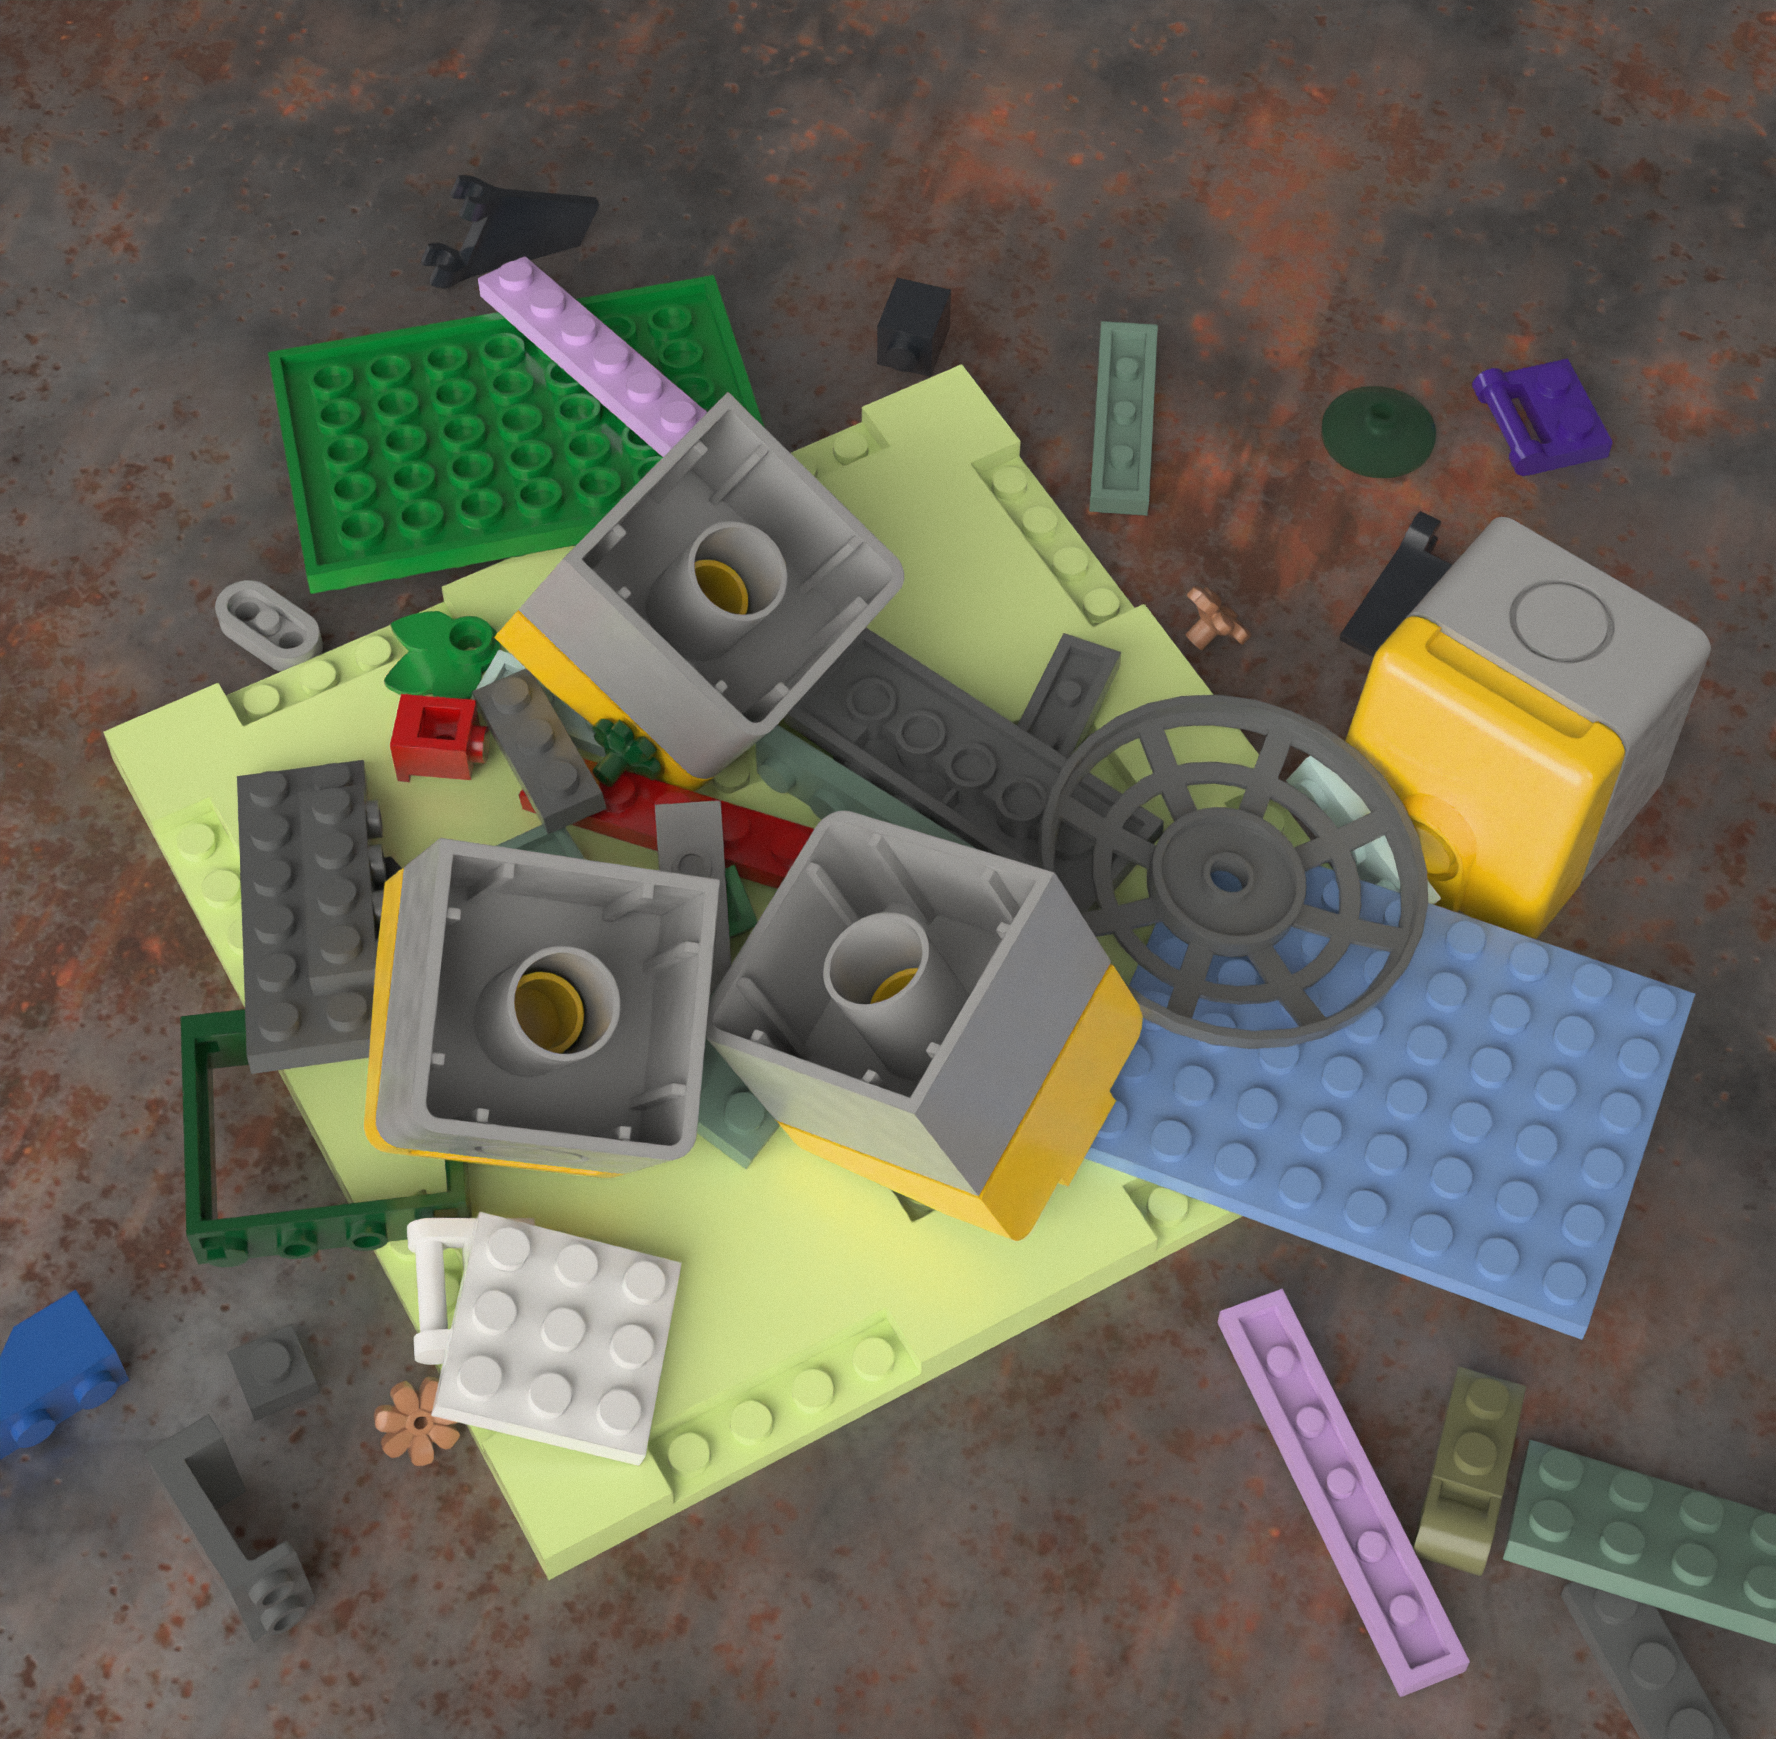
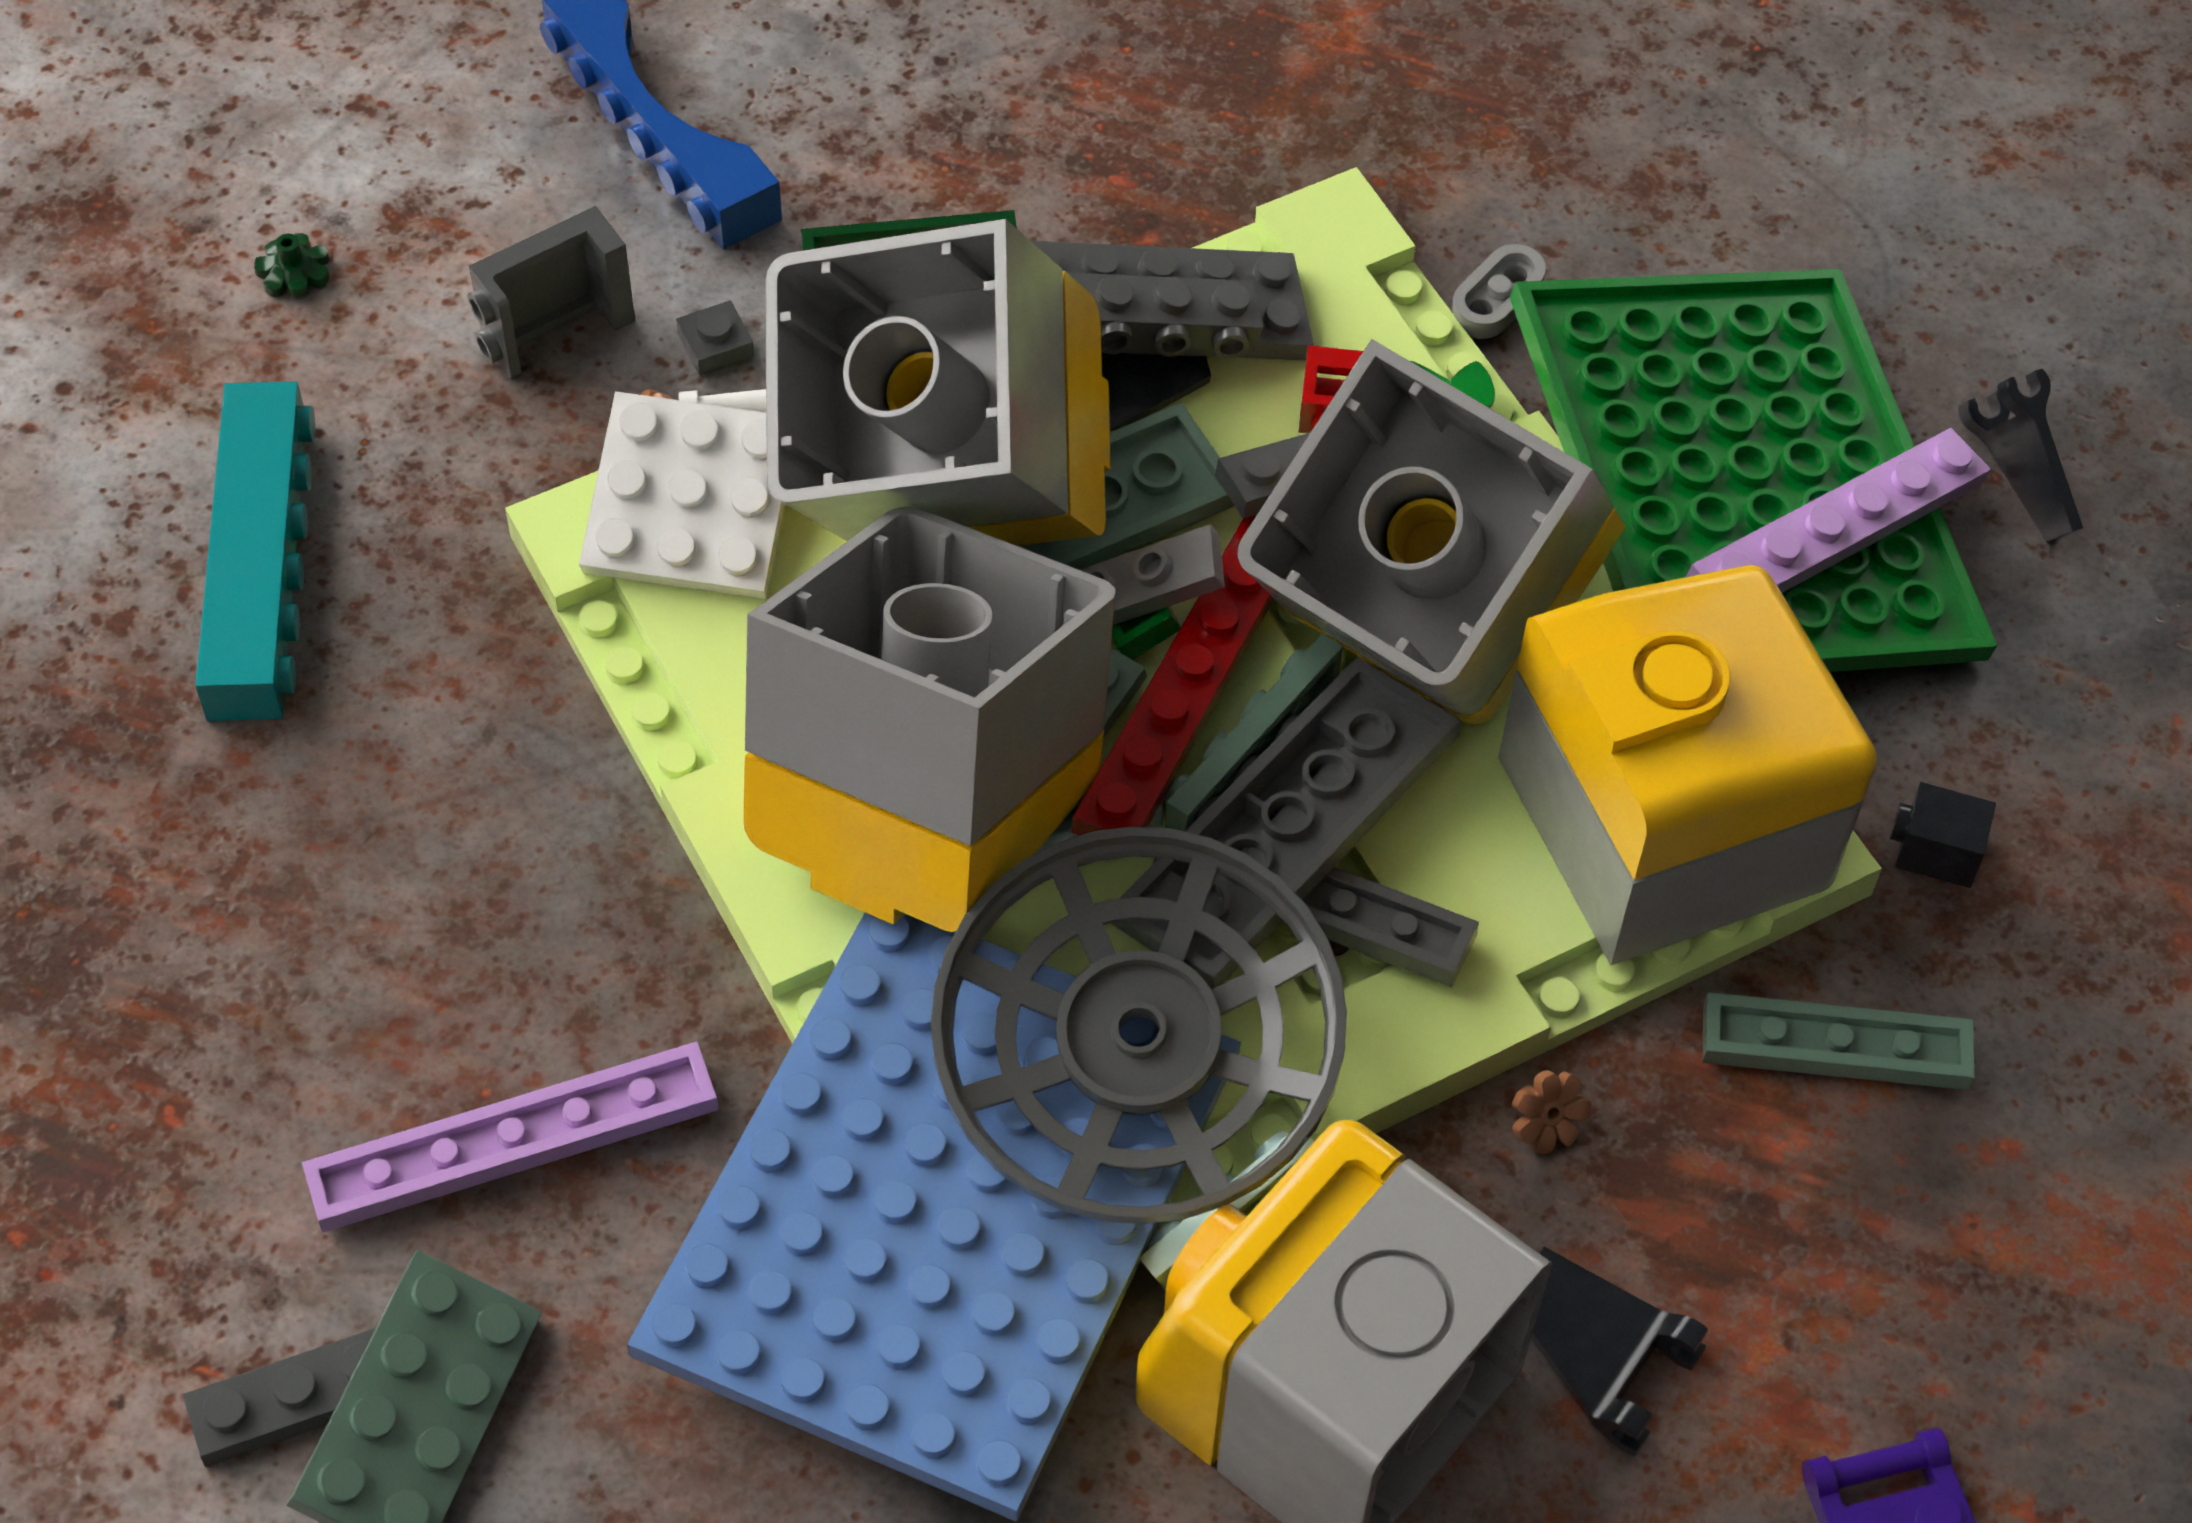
camera: 90 degrees right, 0 degrees up
clear green dish [1321,386,1436,478] -> none
olive plate [1412,1366,1526,1577] -> none
none -> yellow piece [1498,565,1877,965]

